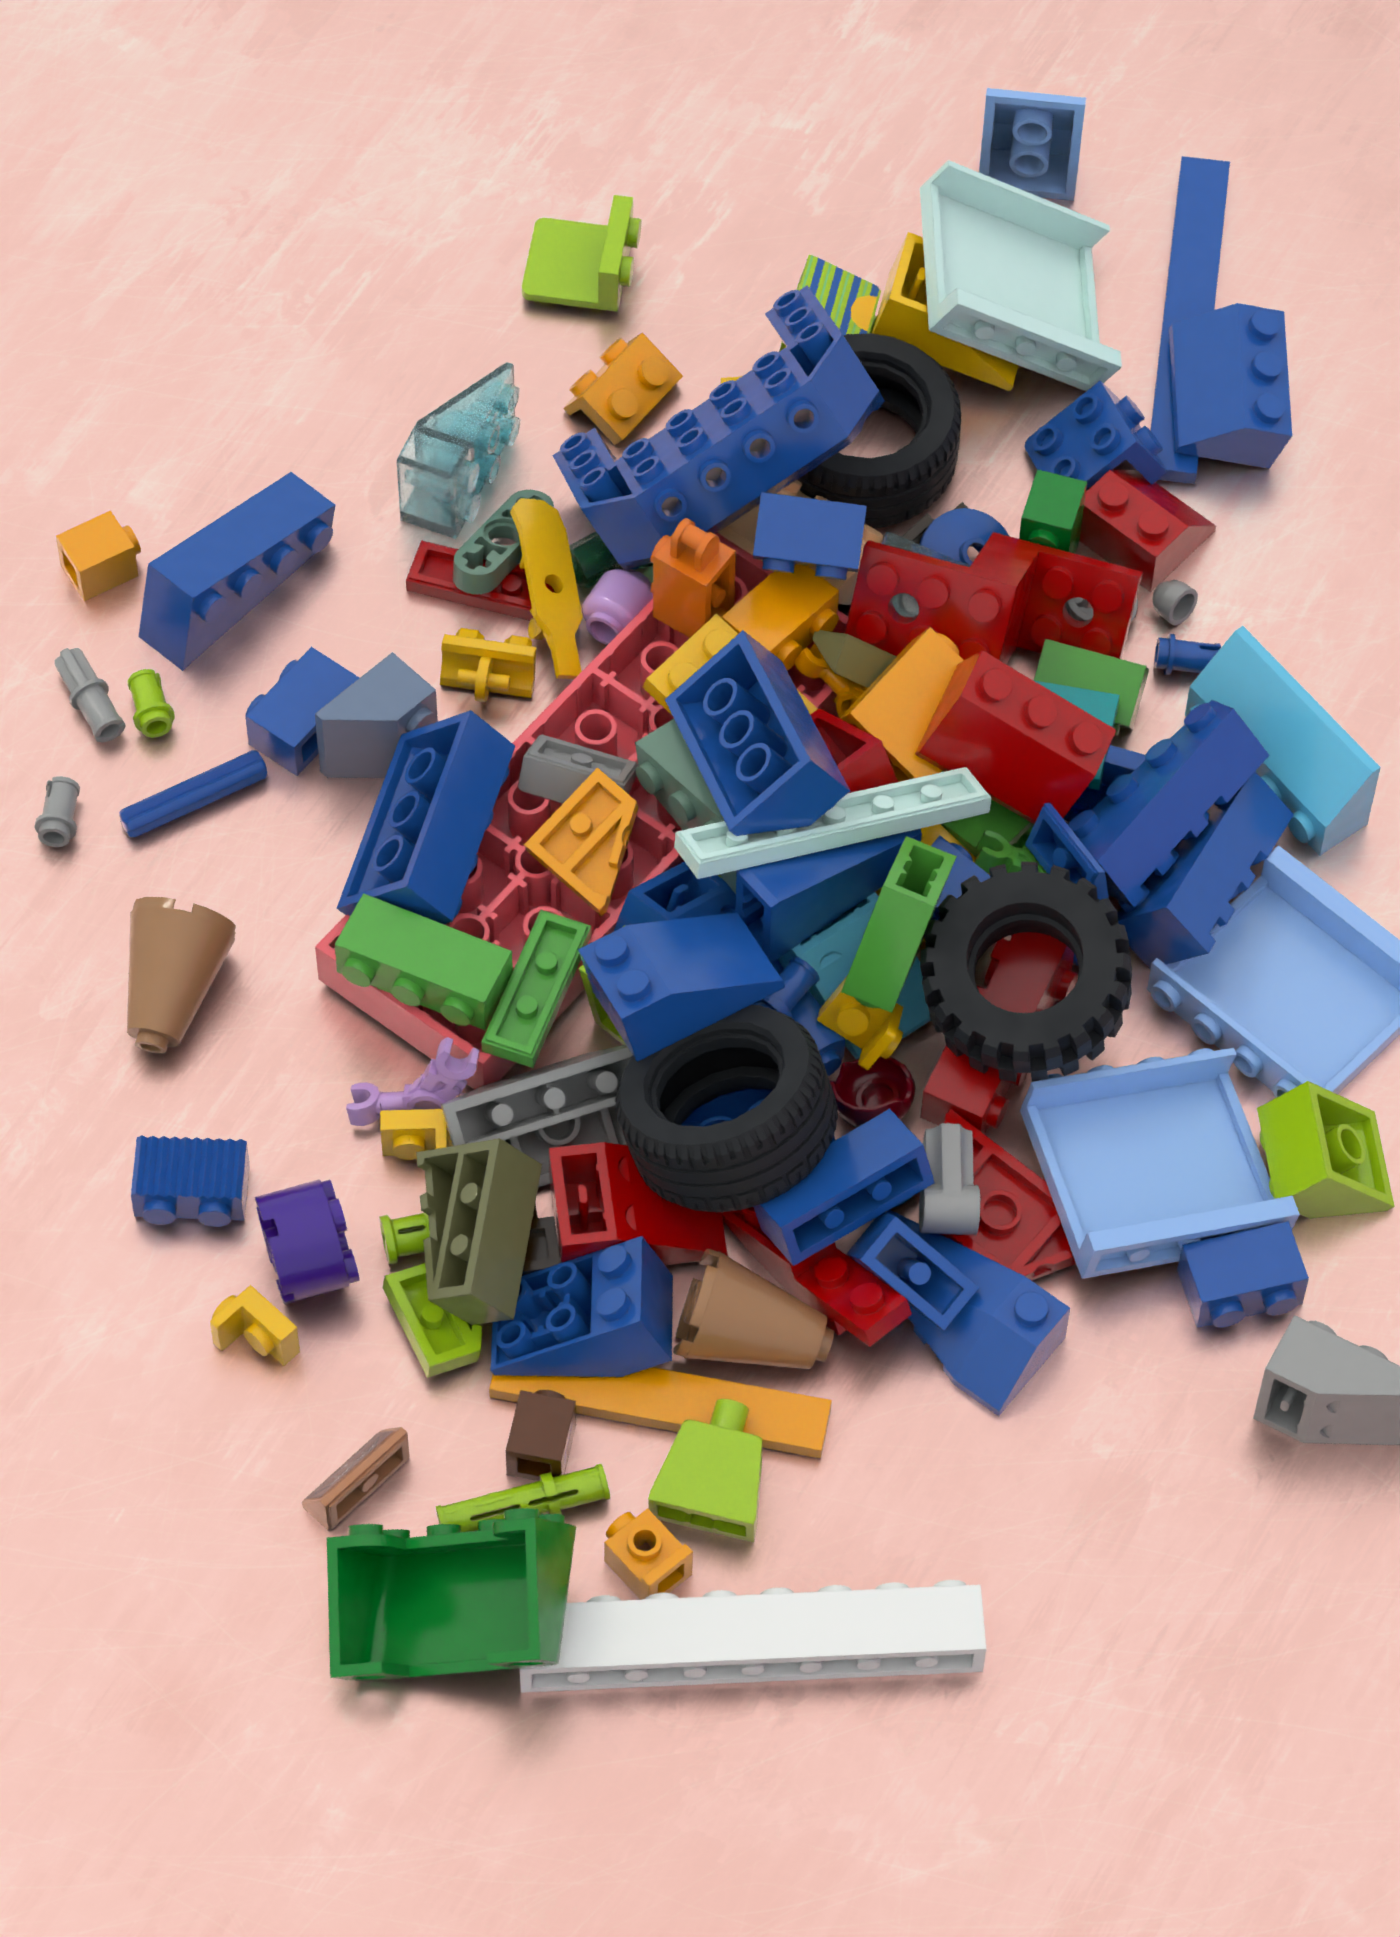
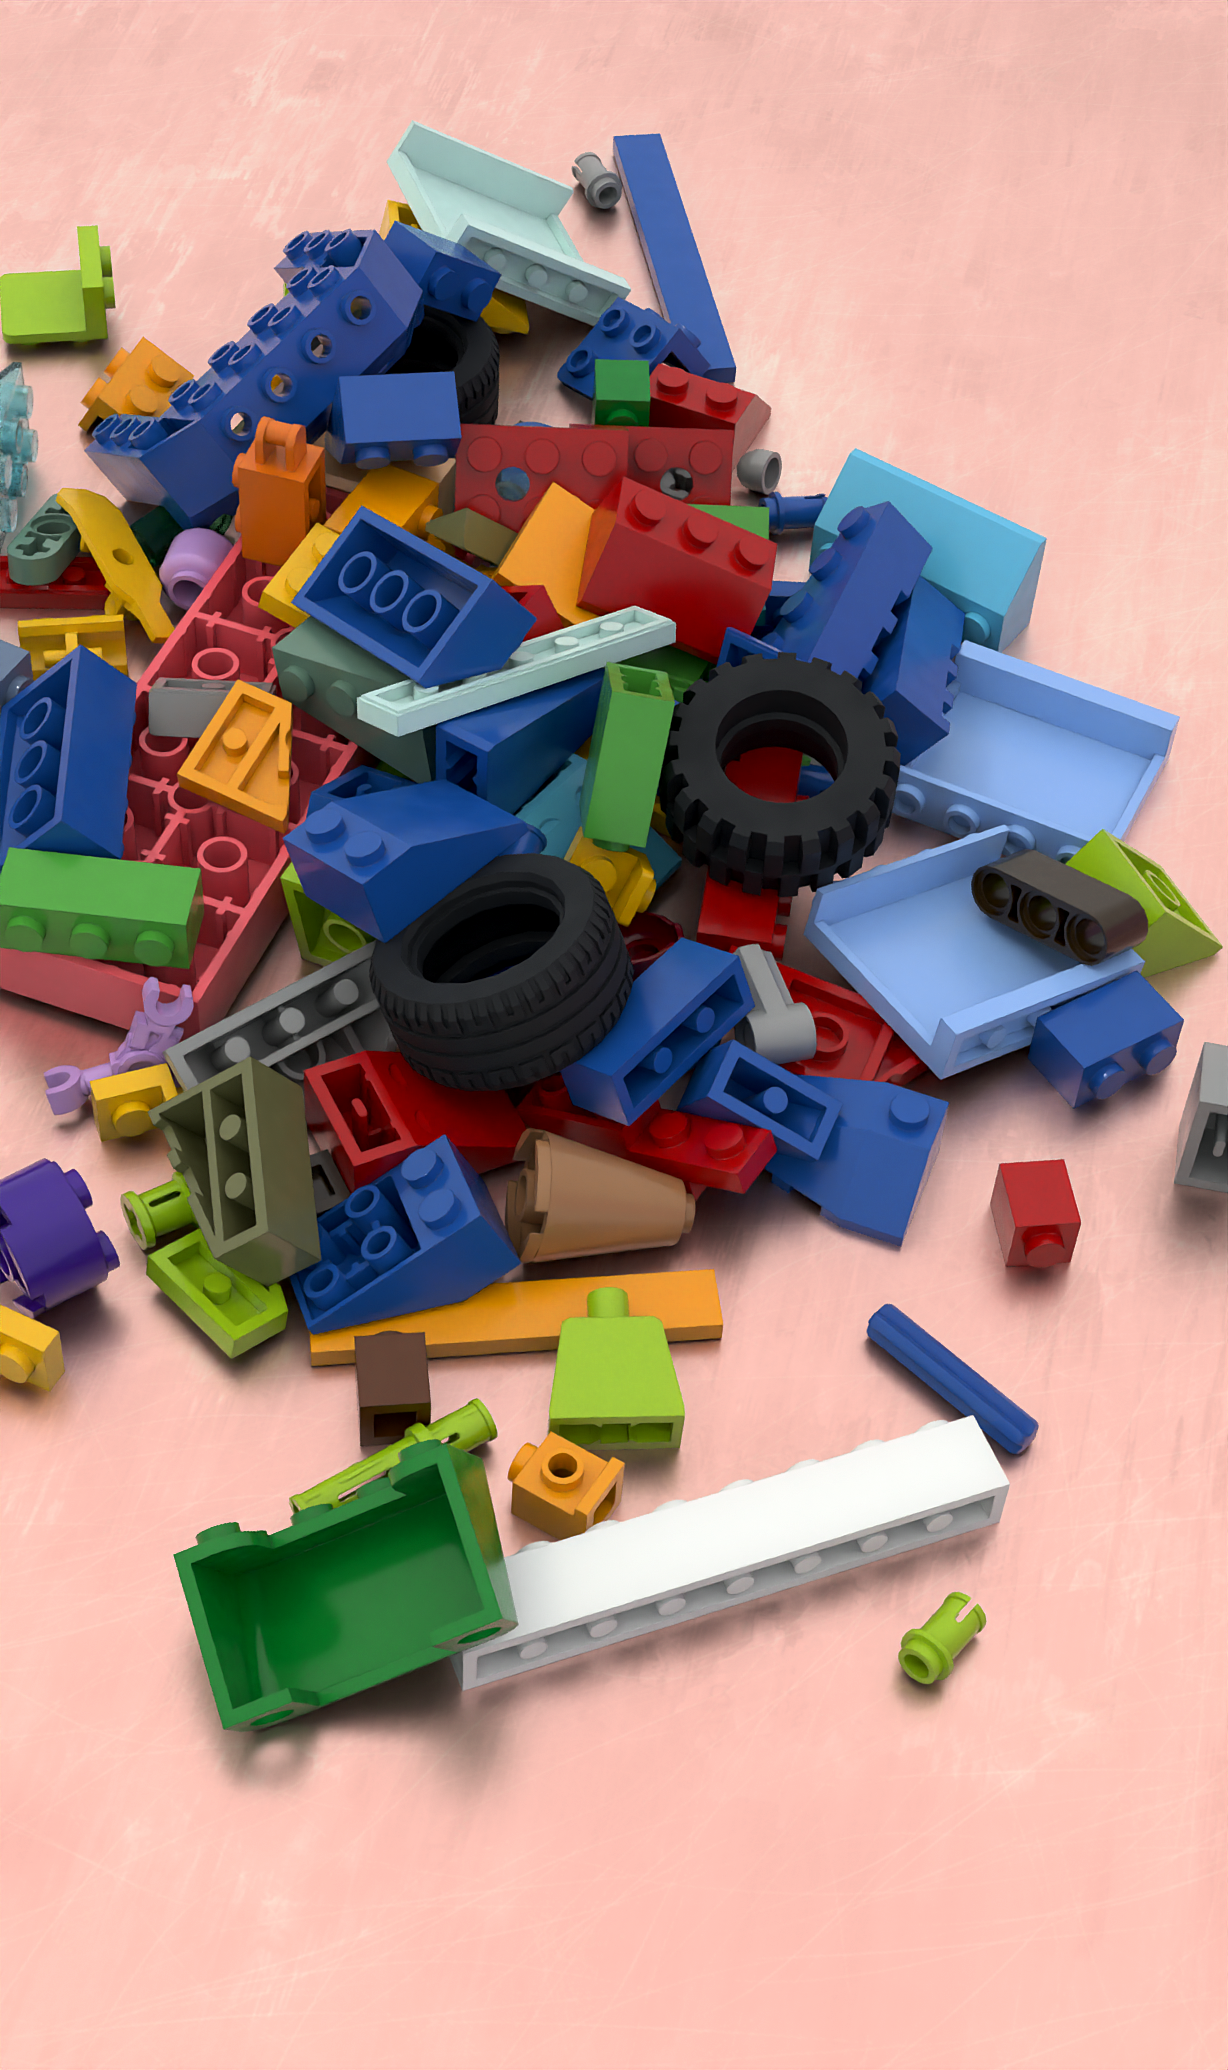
camera: 20 degrees left, 10 degrees down
nougat slope [302,1427,410,1531] -> none
bright green tile [481,910,592,1068] -> none
light blue slope [979,88,1086,201] -> none
blue slope [1169,303,1292,469] -> none
none -> blue brick [384,221,502,322]
none -> light grey pin [571,152,622,209]
none -> blue axle [866,1303,1039,1454]
none -> lime pin [898,1592,987,1684]
none -> dark brown beam [971,849,1148,966]
none -> red brick [990,1159,1081,1268]

